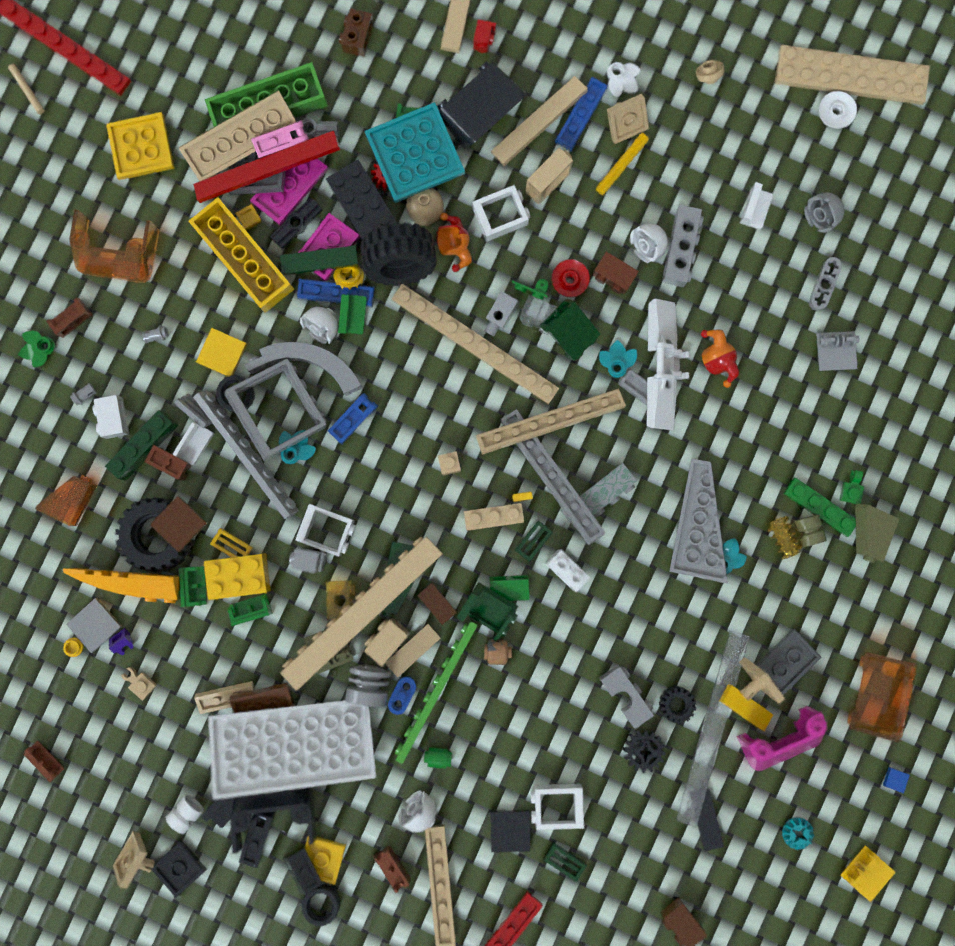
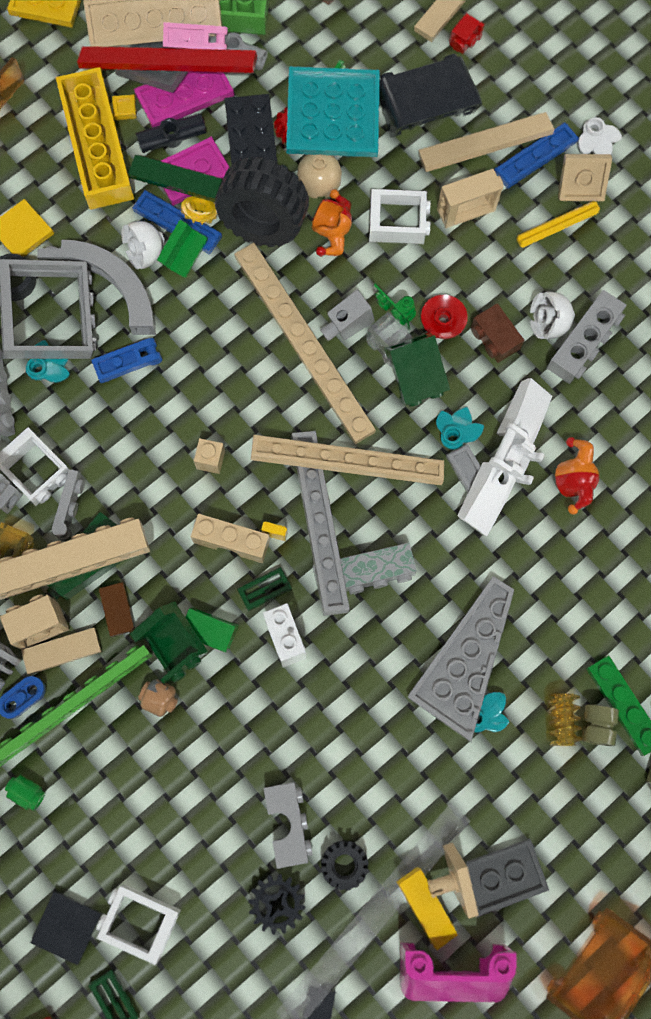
camera: 20 degrees right, 10 degrees down
none -> light grey plate [52,469,85,541]

